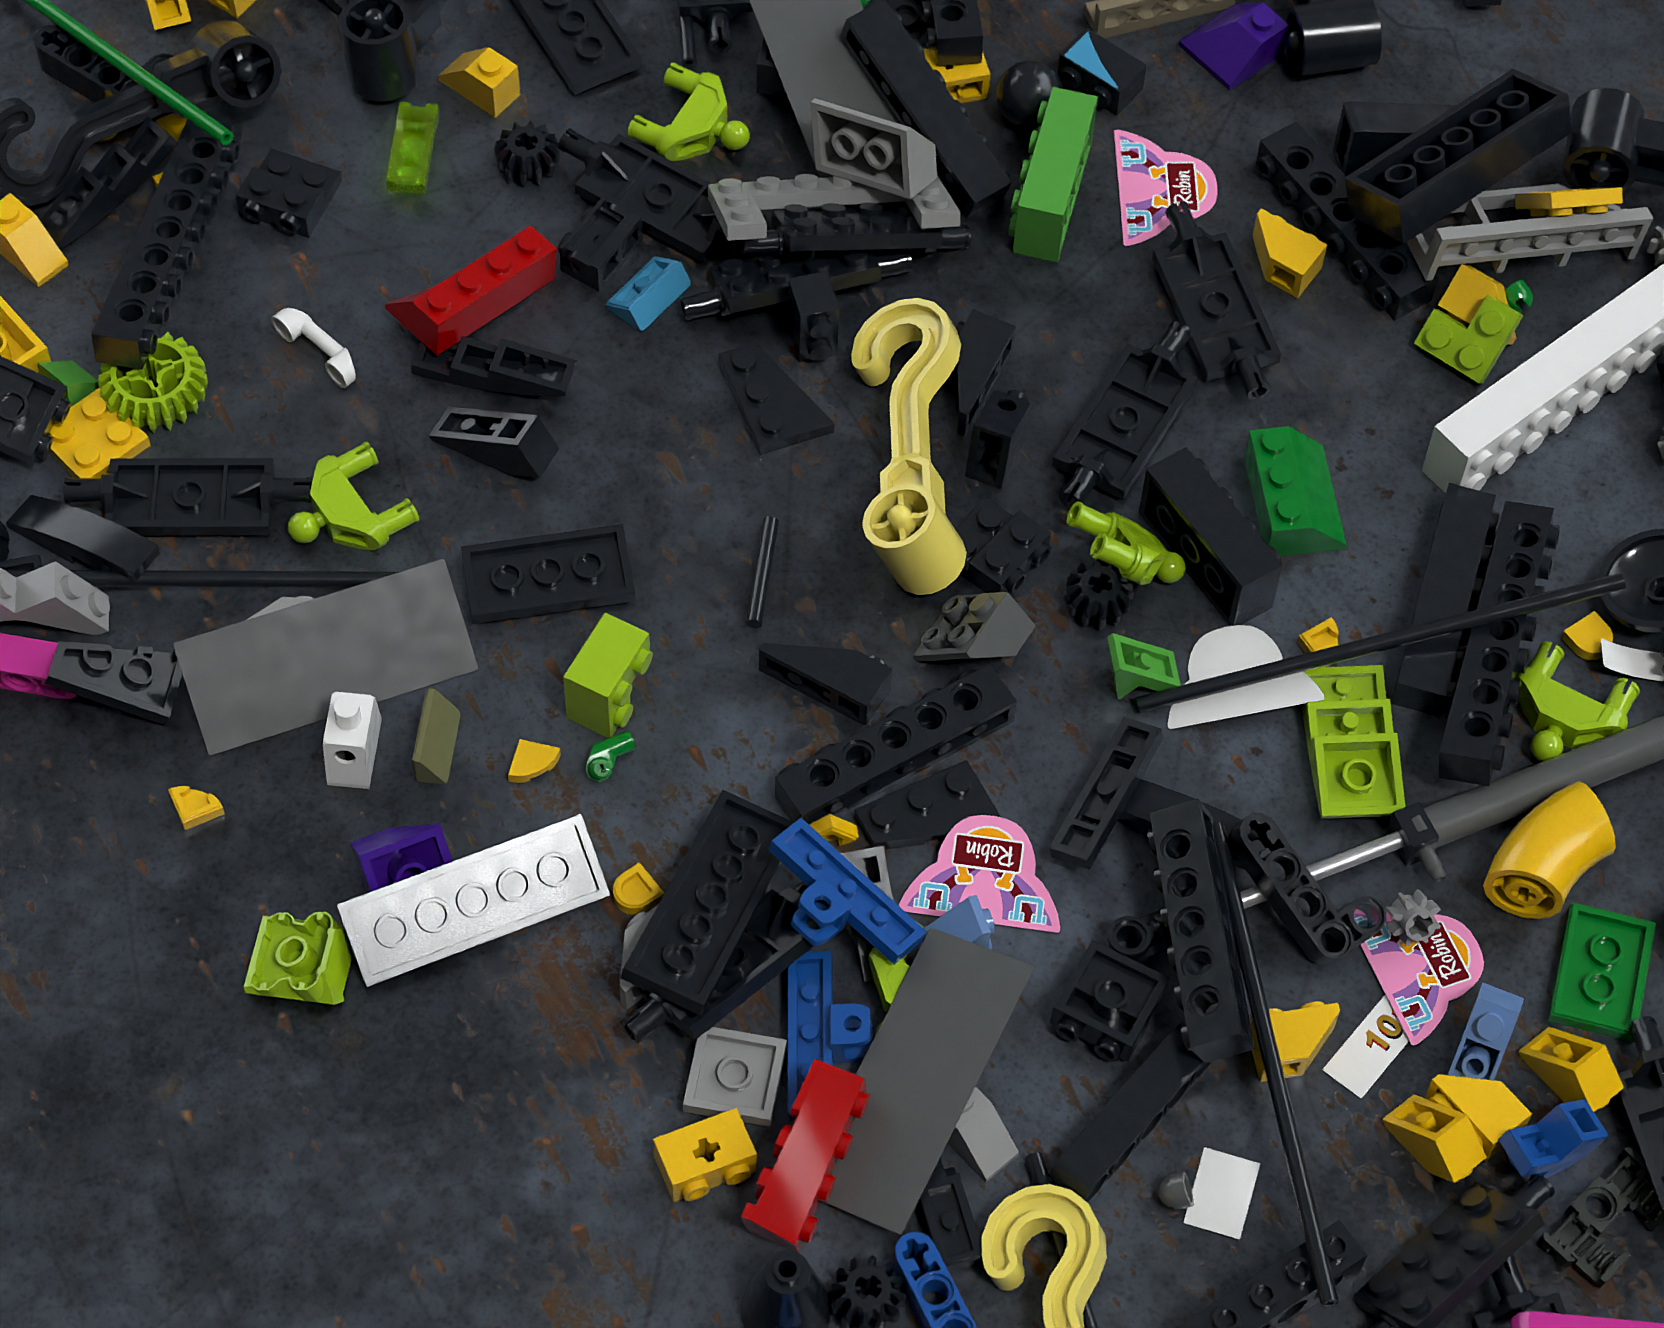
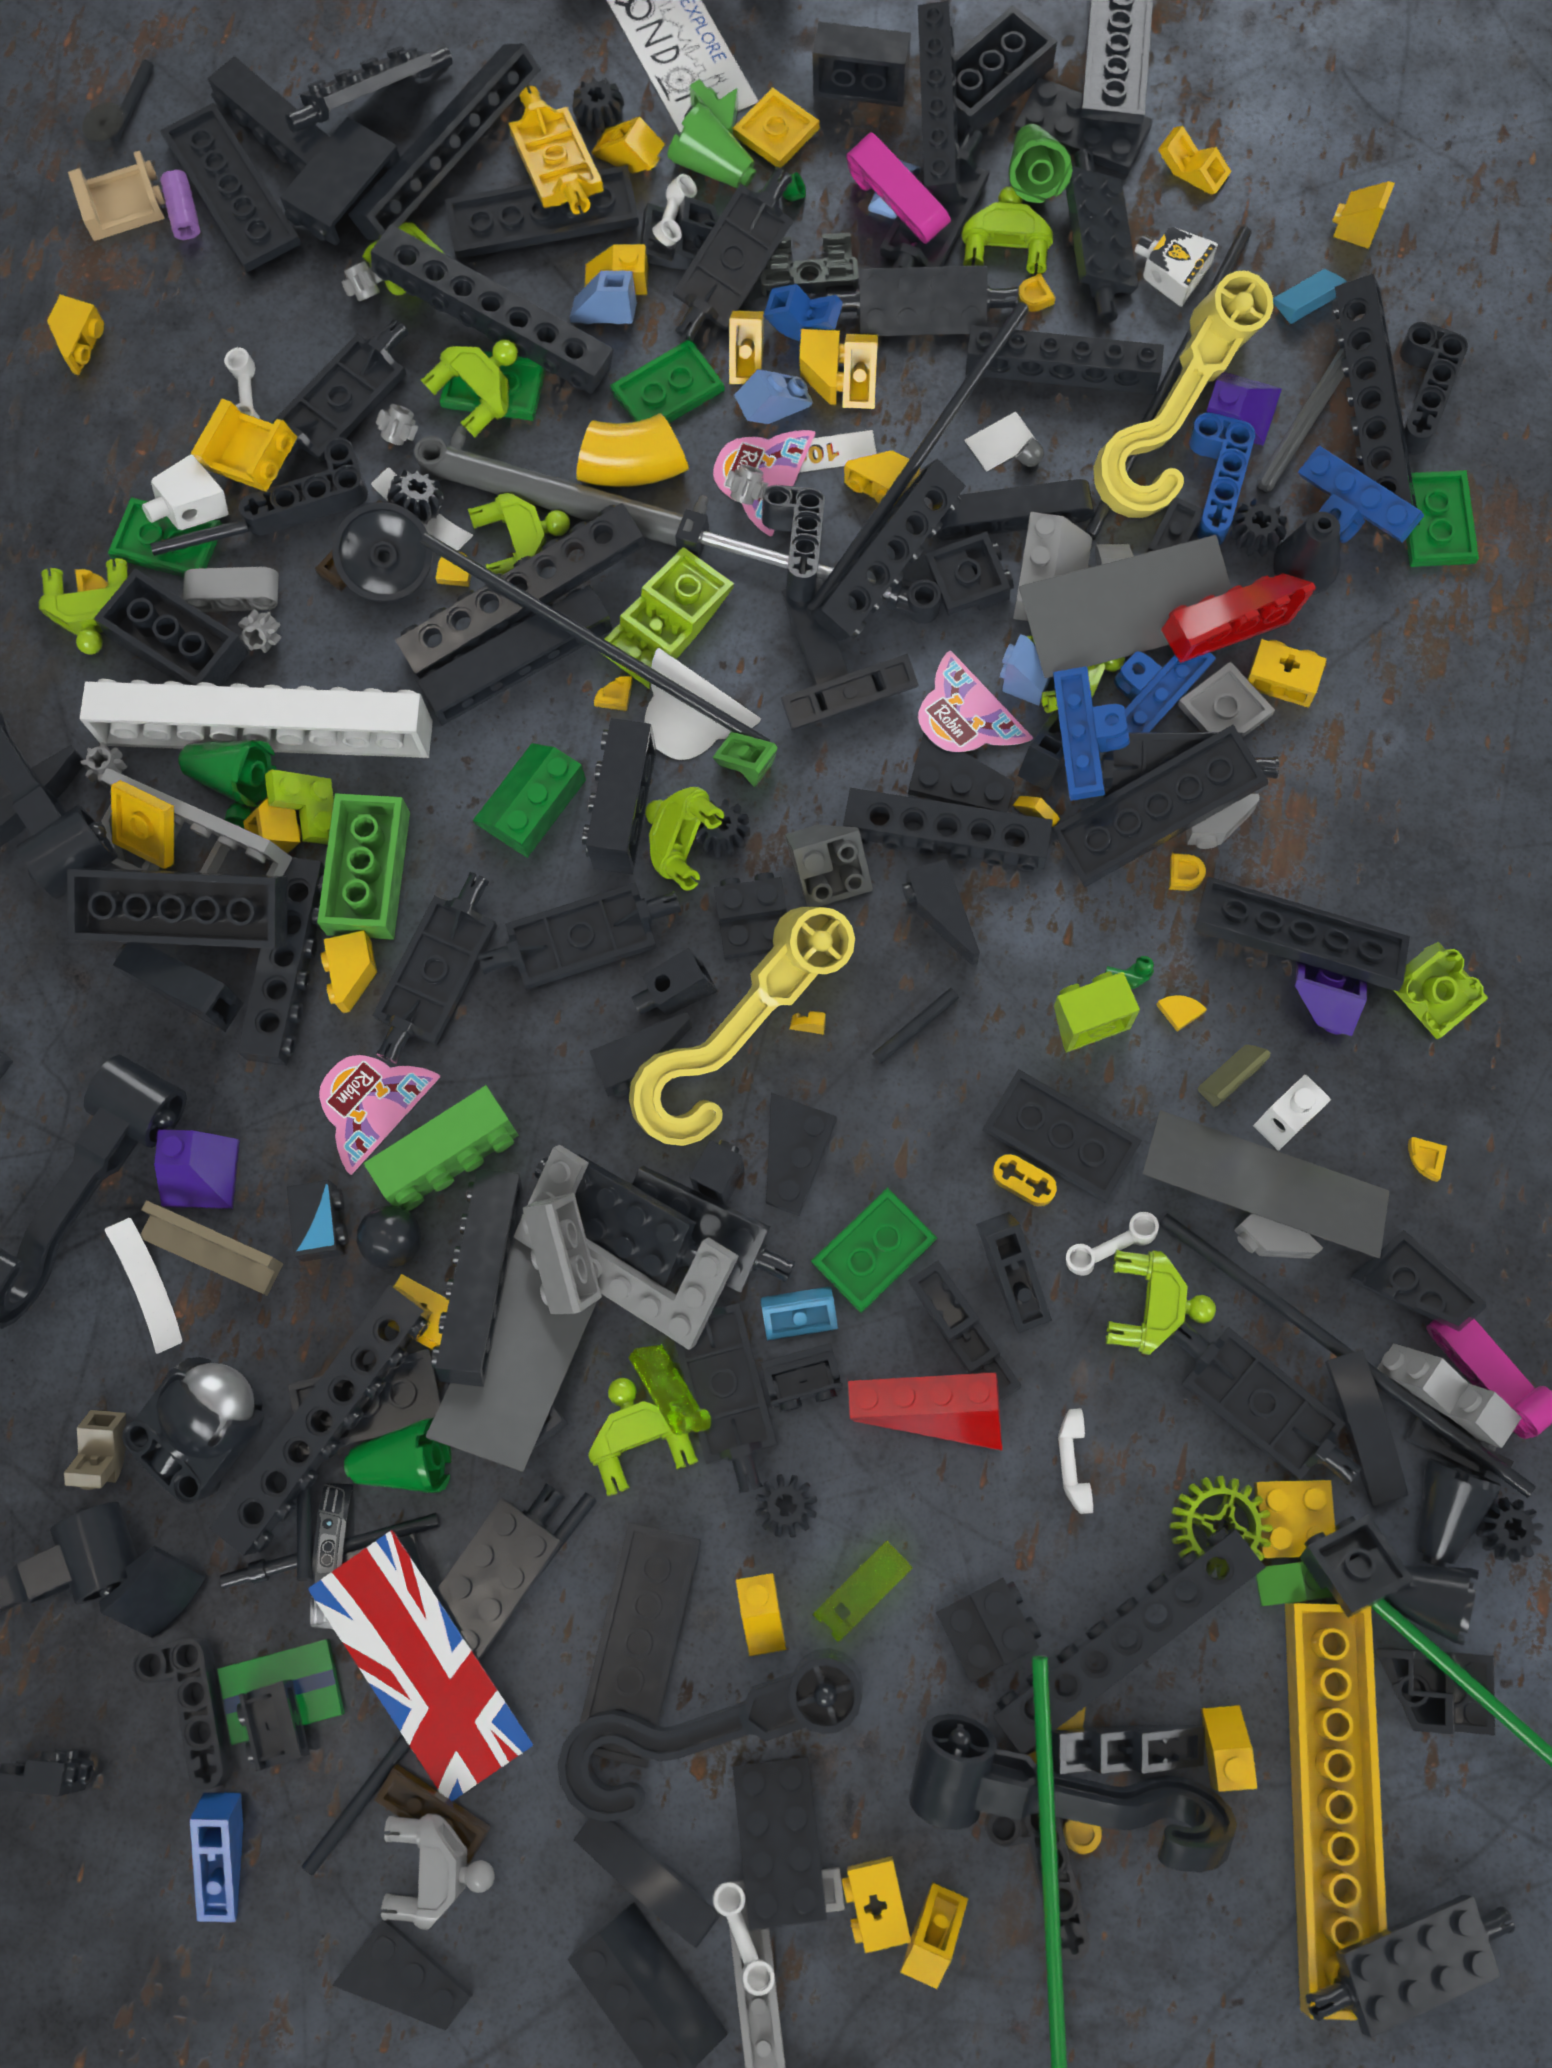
camera: 130 degrees left, 15 degrees up
none -> green cone [178,739,277,807]
none -> bright green brick [317,793,410,940]
none -> clear neon green plate [629,1345,711,1435]
none -> yellow tile [790,1011,826,1035]
none -> green tile [811,1188,938,1314]
none -> yellow beam [992,1154,1057,1207]
none -> light grey slope [1013,512,1092,621]
none -> white bar [1066,1212,1159,1276]

